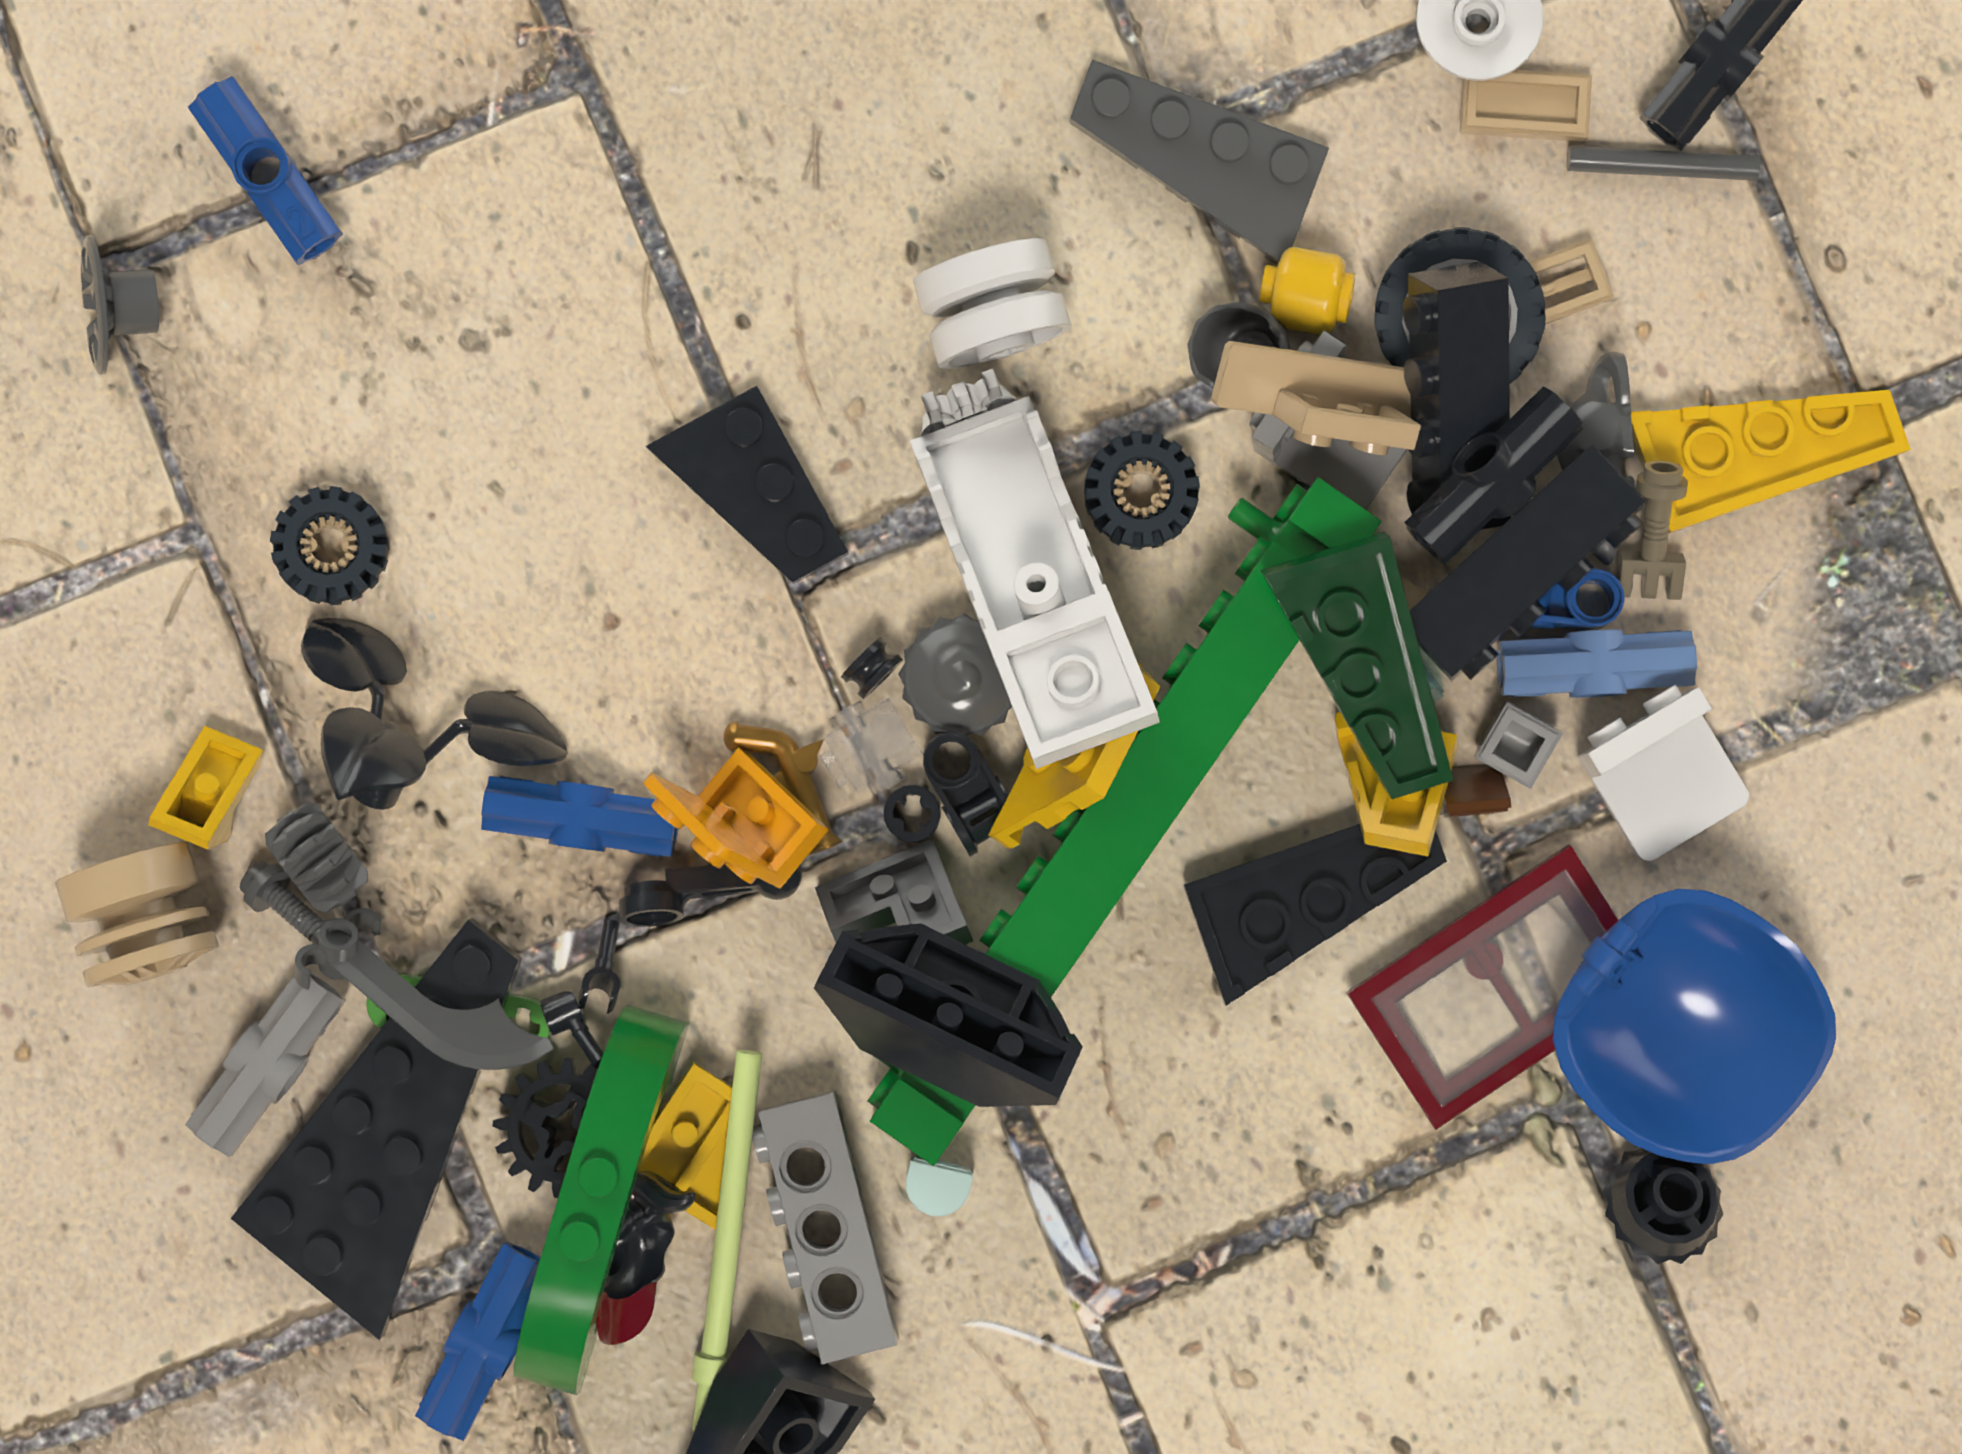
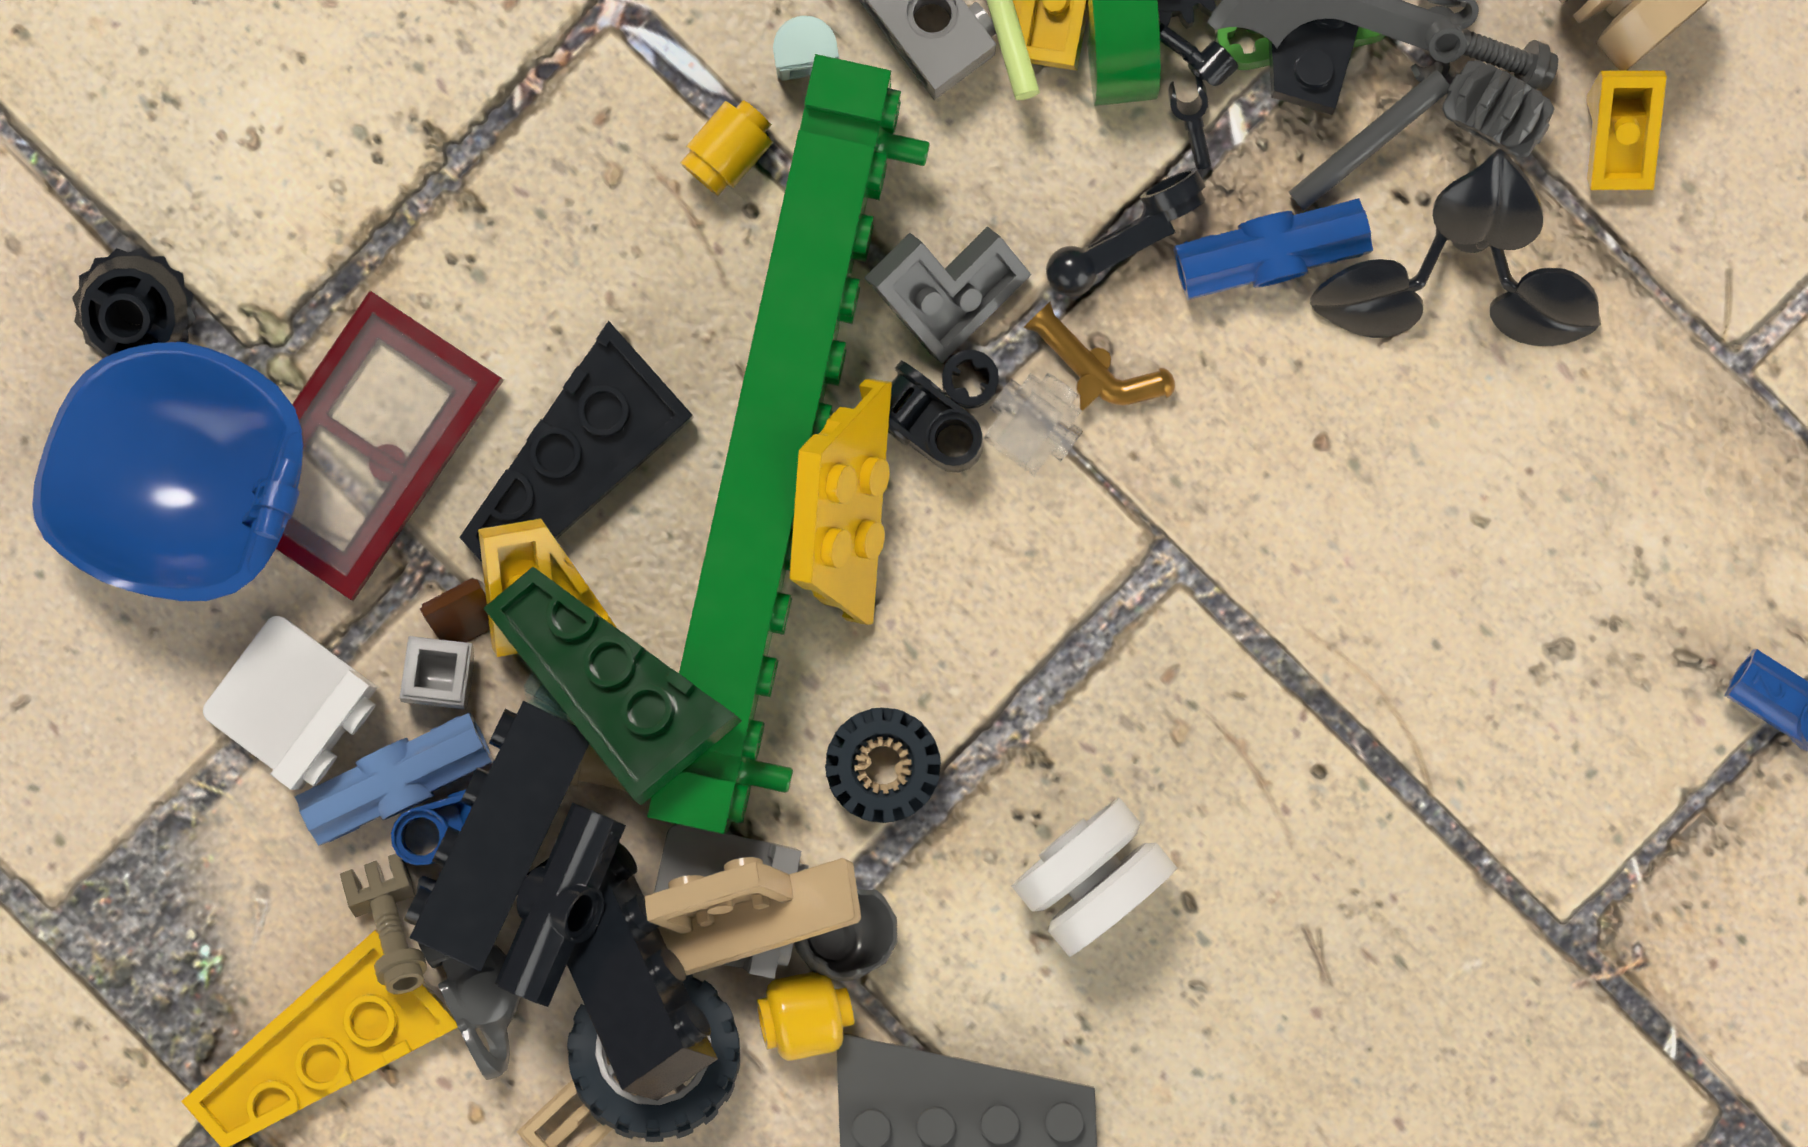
camera: 150 degrees right, 0 degrees up
black bush [270,486,390,606] -> none
light orange bracket [643,747,829,889] -> none
black wing [646,386,849,584] -> none
black wedge [814,923,1083,1107] -> none
black bush [841,637,903,700] -> none
dark grey piece [898,613,1012,736] -> none
white piece [910,369,1160,769] -> none
none -> yellow brick [680,100,773,196]
none -> dark grey bar [1289,69,1450,211]

